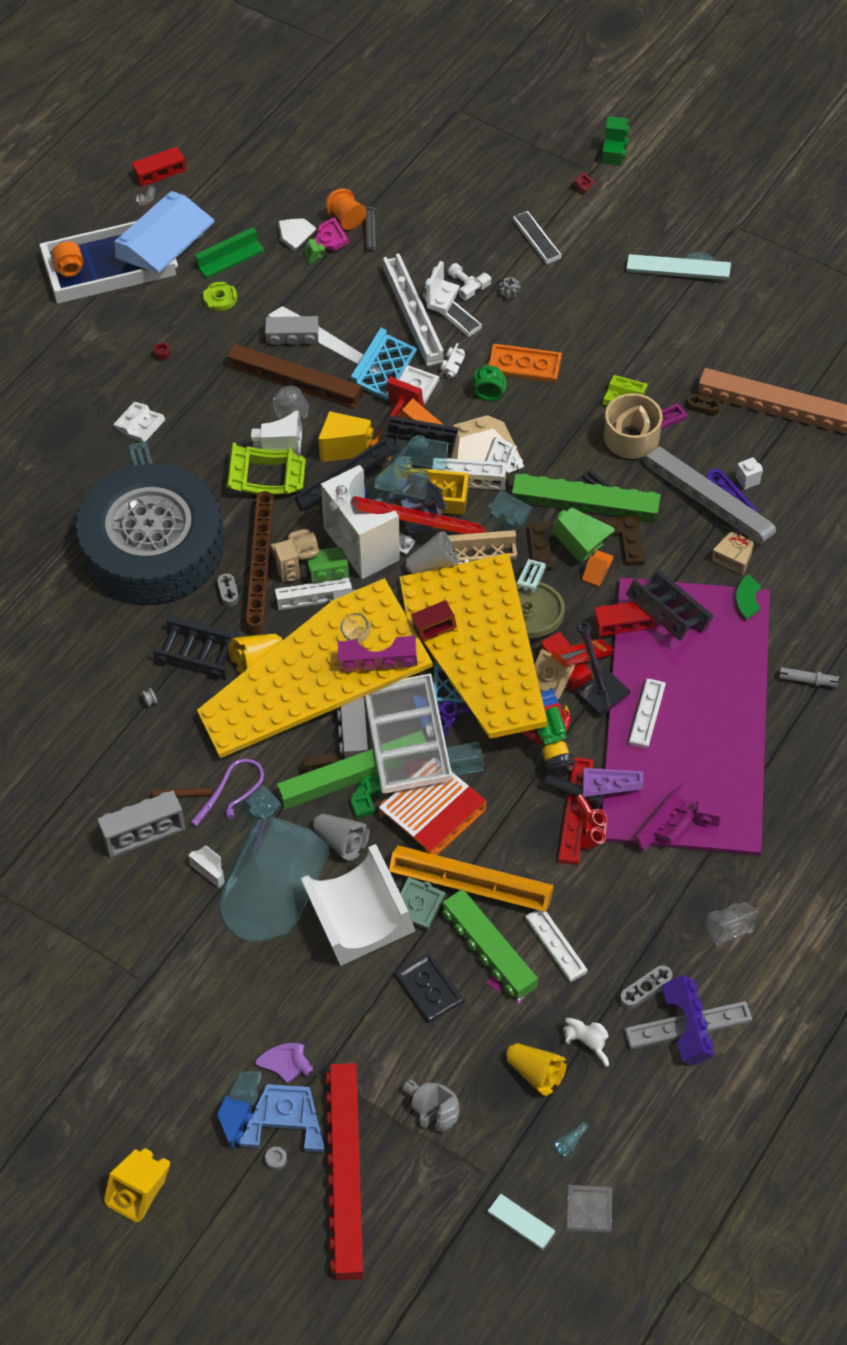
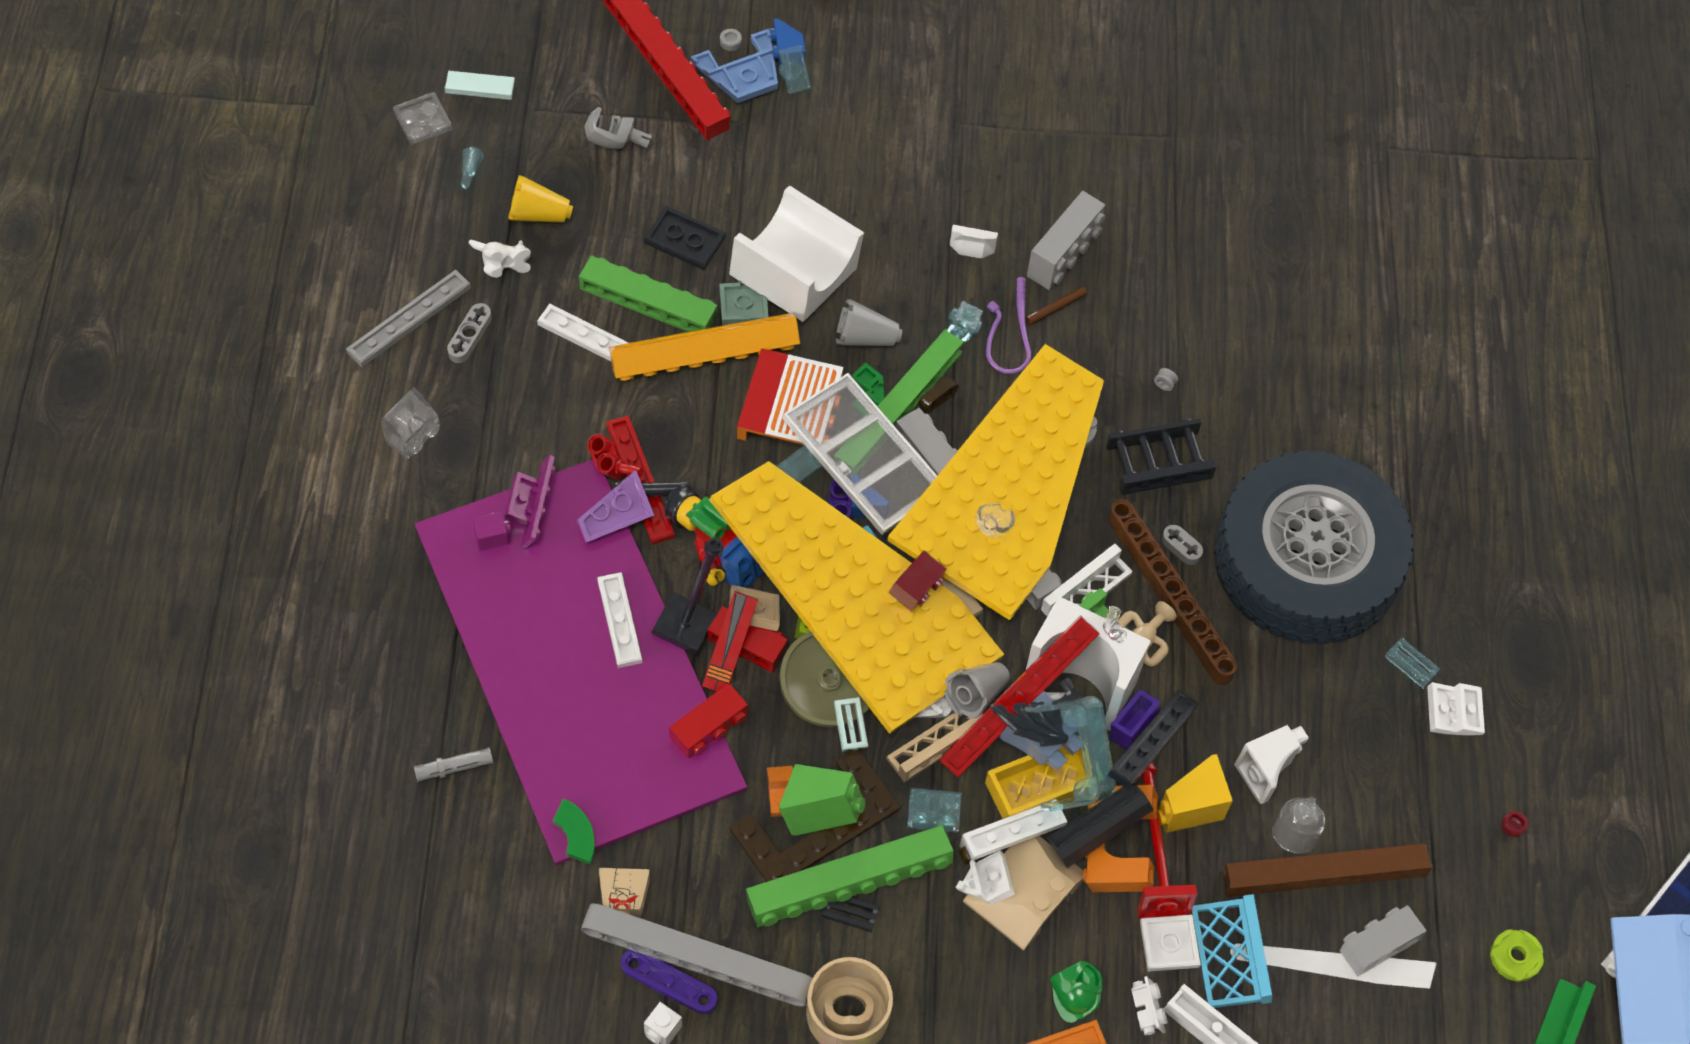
camera: 145 degrees right, 5 degrees up
clear light blue windscreen [220,817,330,942] -> none
lime wedge [225,442,306,495] -> none
yellow cone [228,634,283,674] -> none
medium lavender arm [256,1043,313,1084] -> none
tan brick [274,539,300,583] -> none
magenta arch [338,636,418,672] -> none
black fence [626,570,714,641] -> none
dark purple arch [662,975,714,1066] -> none

